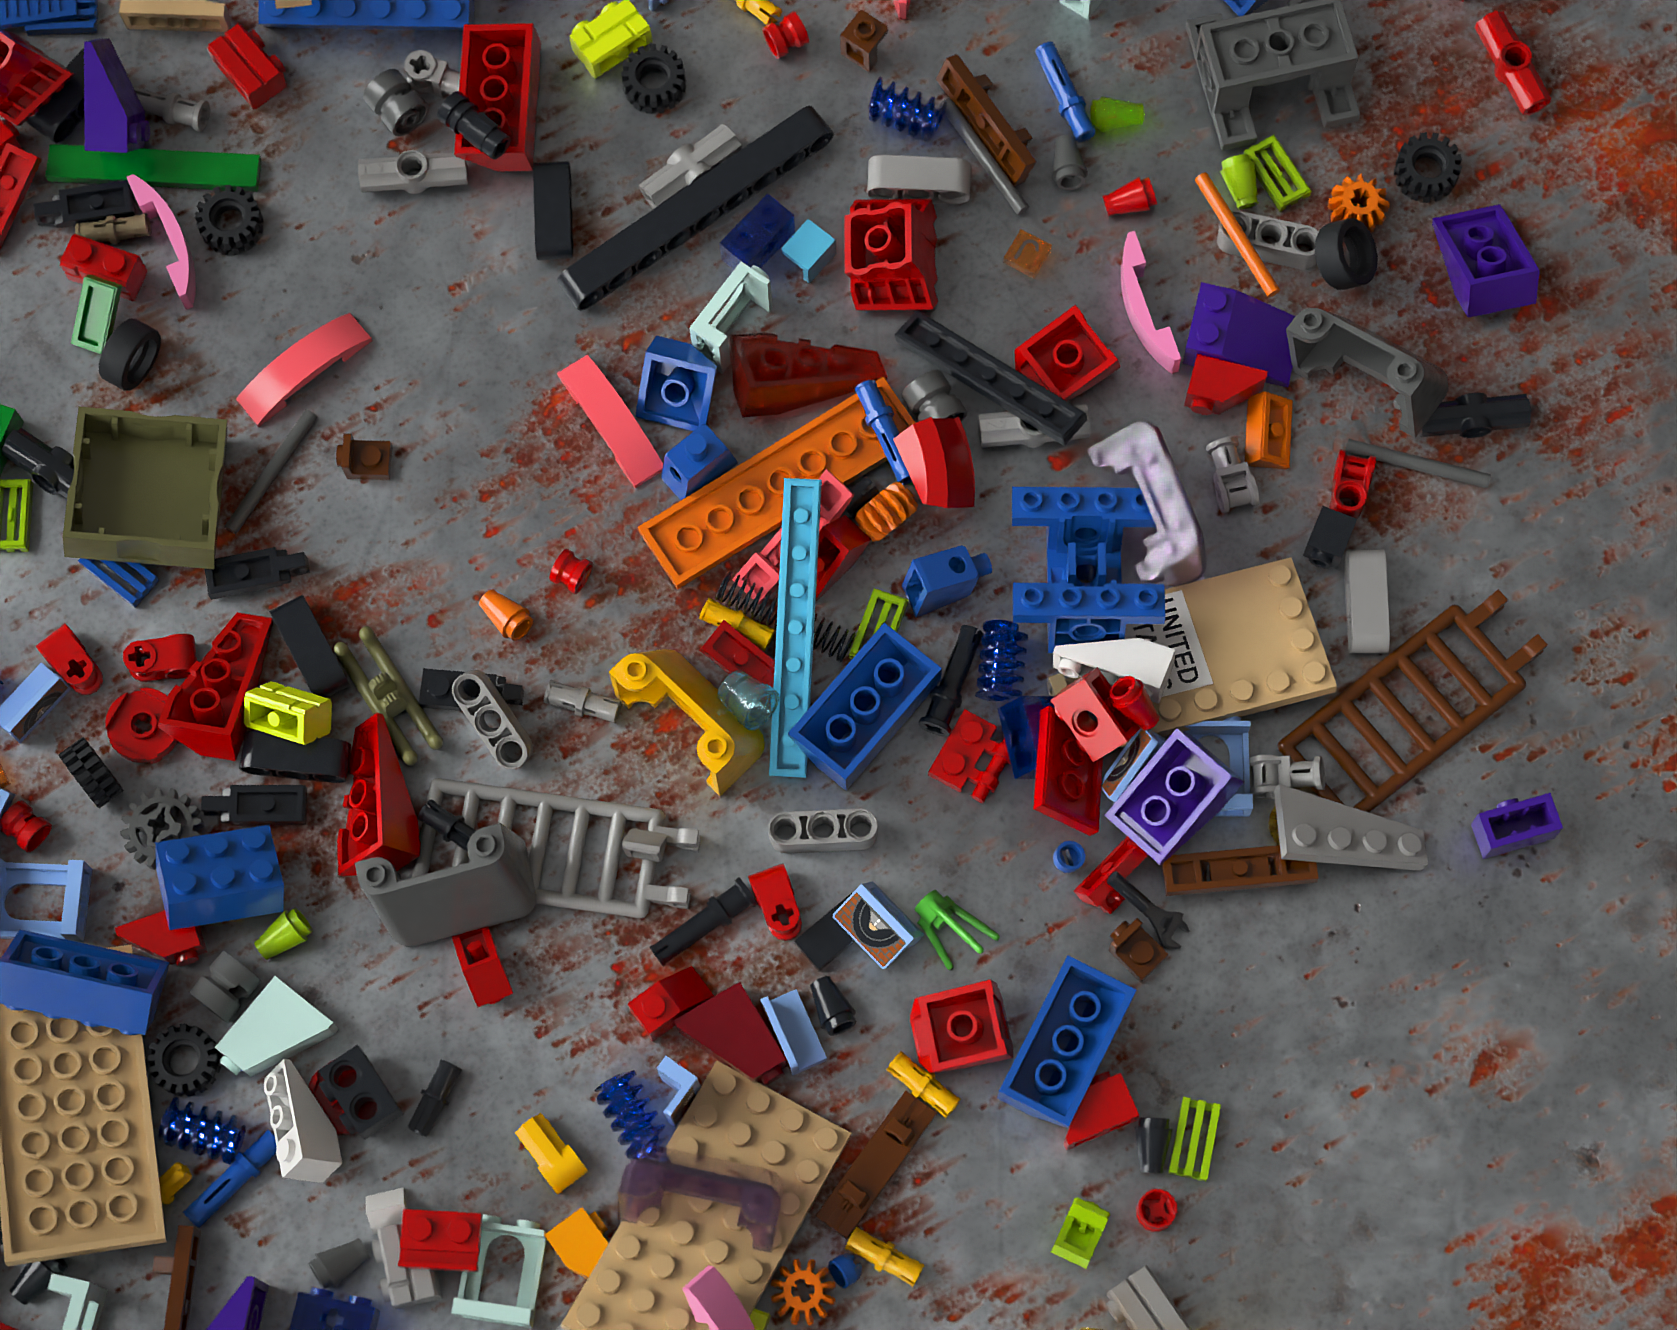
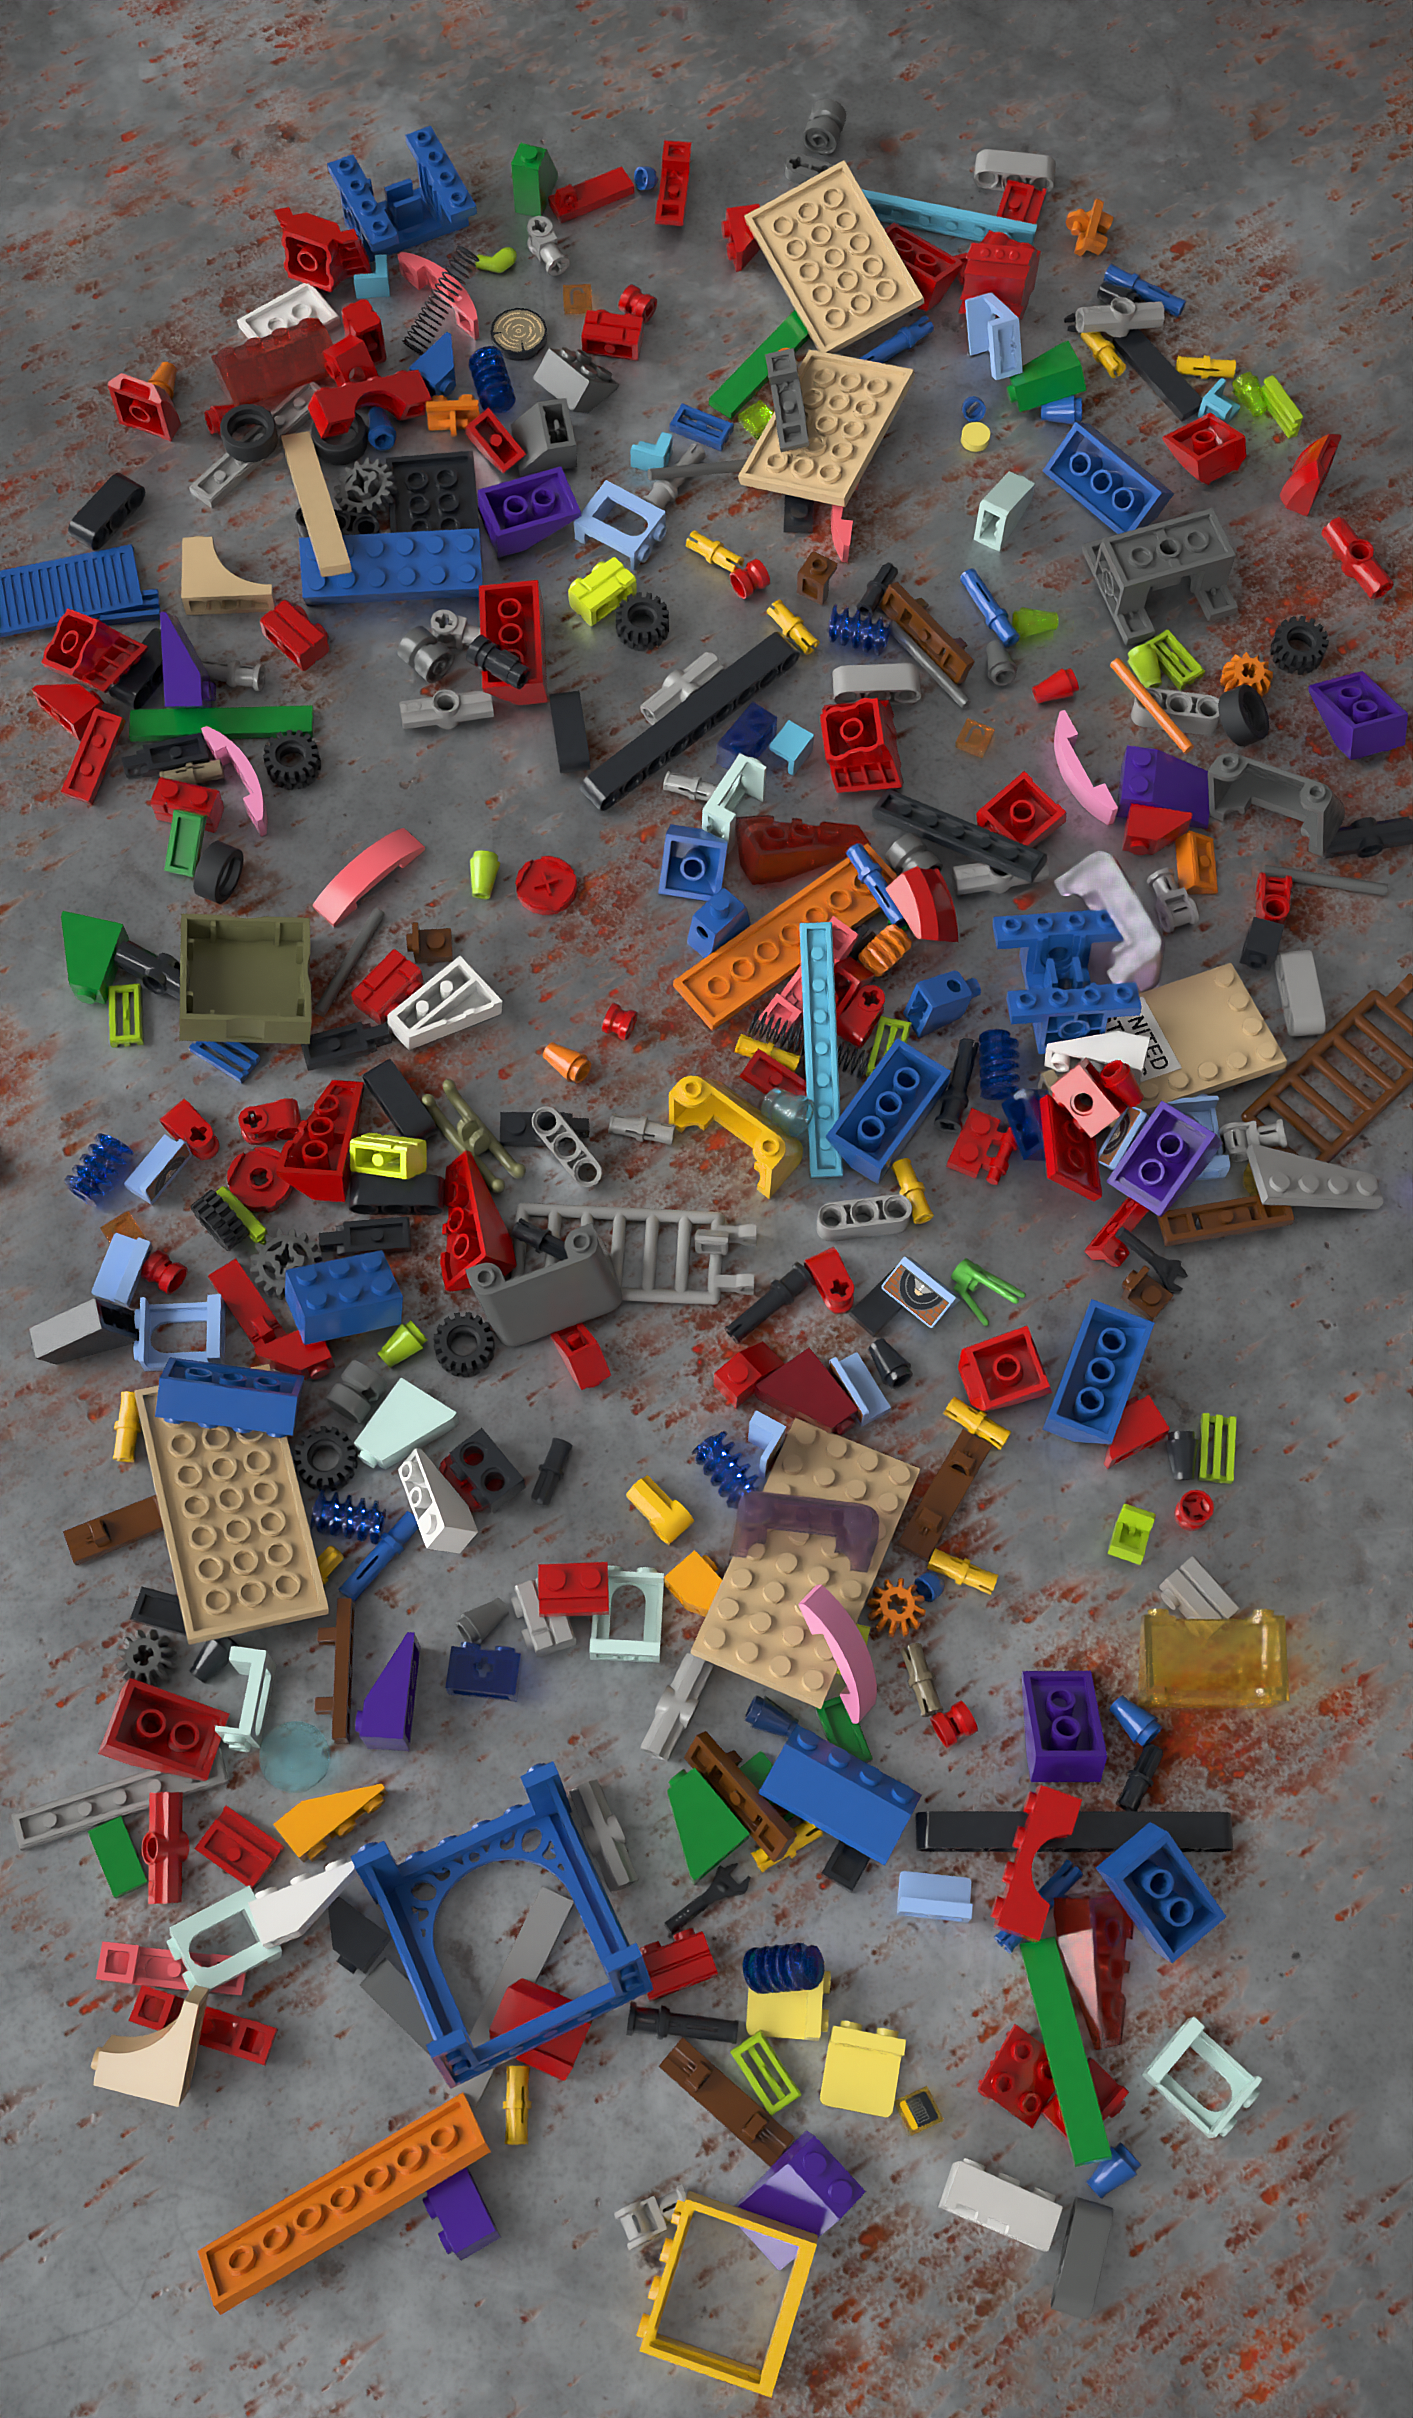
camera: 10 degrees left, 5 degrees down
white slope [366,1187,408,1235] -> none
coral slope [557,355,663,488] -> none
blue hinge [1053,841,1085,873] -> none
none -> red hinge [208,1258,287,1348]
none -> lime tile [216,1186,268,1245]
none -> red brick [351,949,424,1025]
none -> white wedge [387,956,503,1050]
none -> black tyre [433,1312,495,1377]
none -> lime cone [470,850,501,899]
none -> red tile [515,856,578,916]
none -> light grey pin [663,771,726,805]
none -> yellow pin [767,599,820,655]
none -> red piece [836,985,885,1049]
none -> black axle [856,562,898,617]
none -> yellow pin [891,1158,934,1224]

